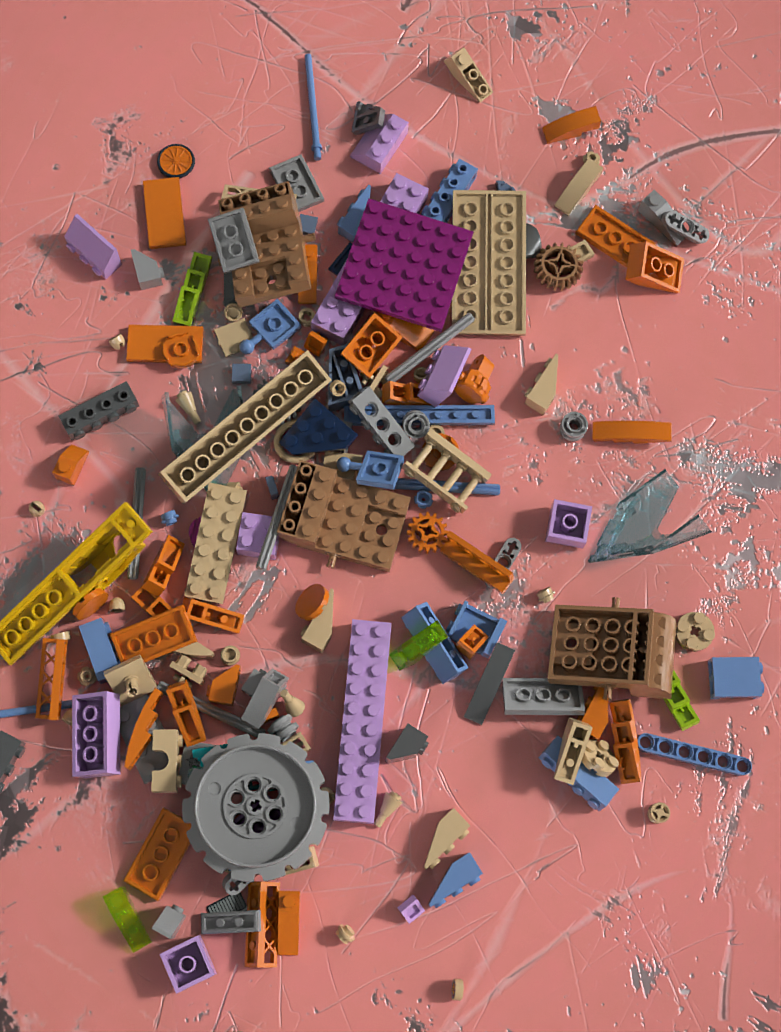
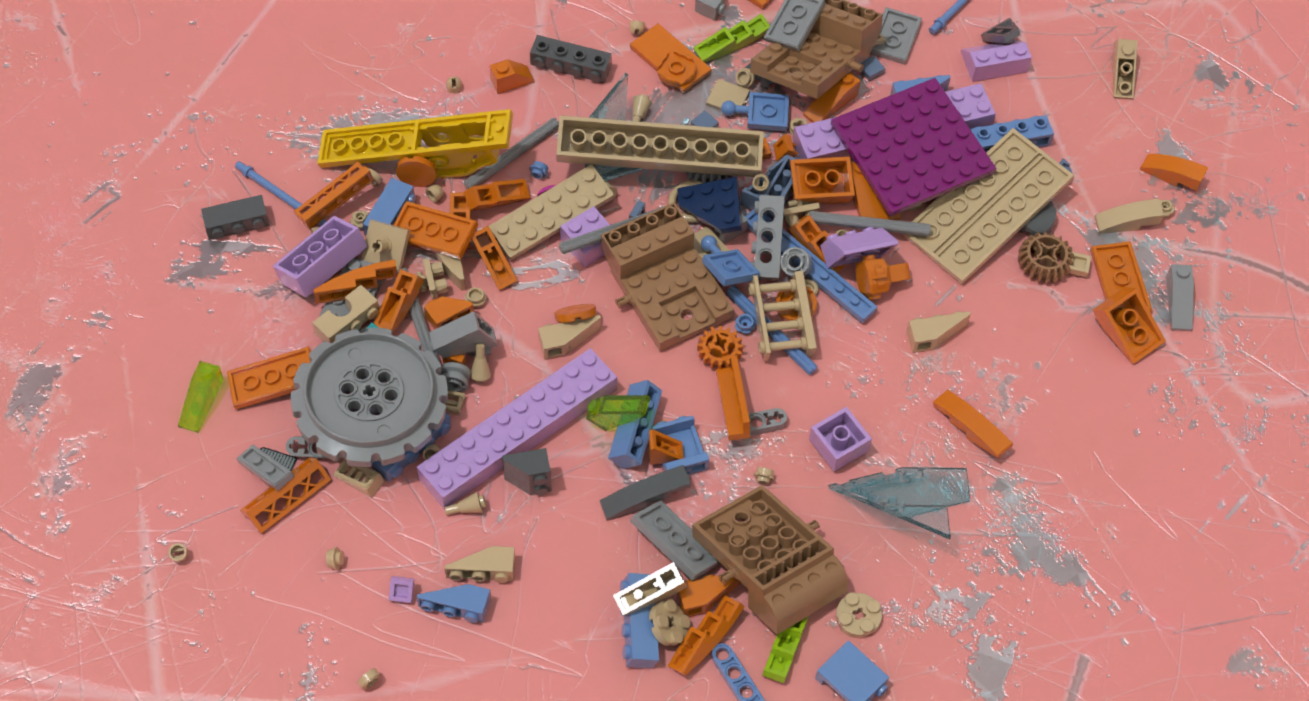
camera: 50 degrees right, 15 degrees down
light grey slope [152,904,187,939] -> none
lavender brick [160,935,217,994] -> none
orange slope [278,891,301,955] -> none
light grey wheel [560,412,588,442] -> none
light grey beam [661,210,709,244] -> none

